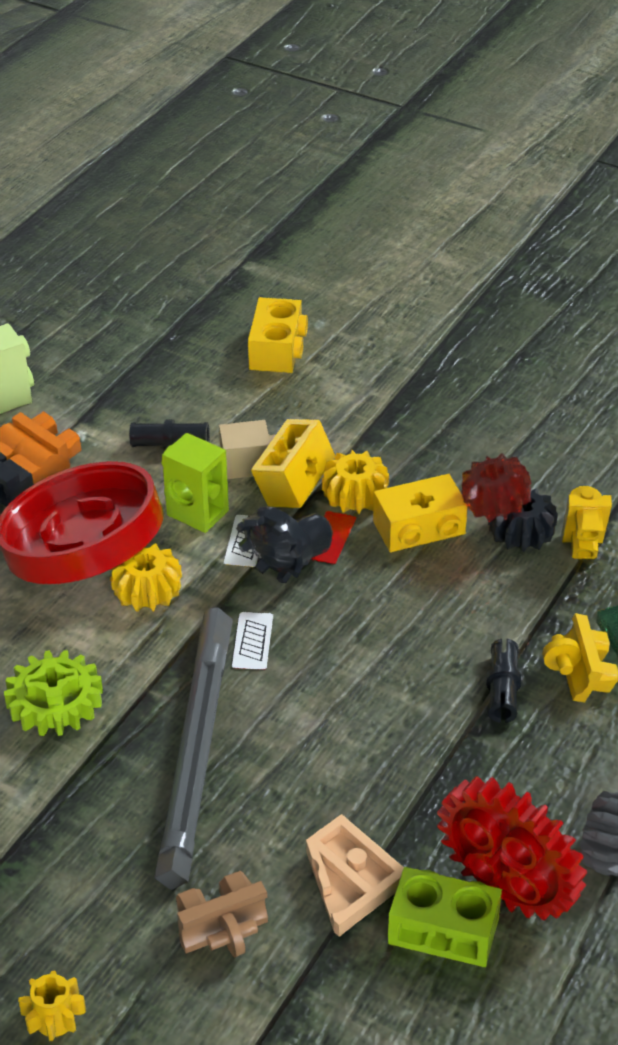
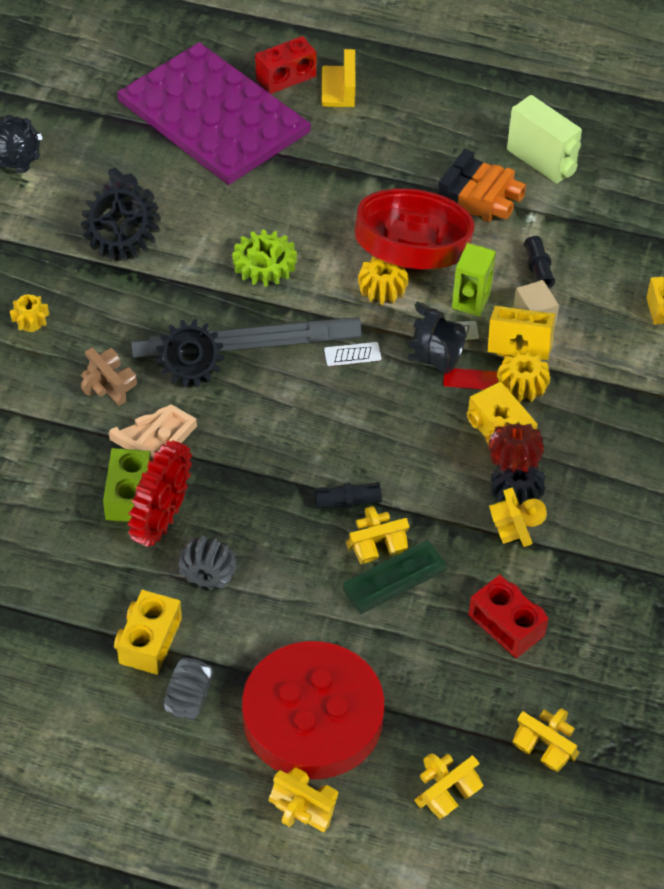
camera: 75 degrees right, 10 degrees up
none -> black gear [156,319,224,388]

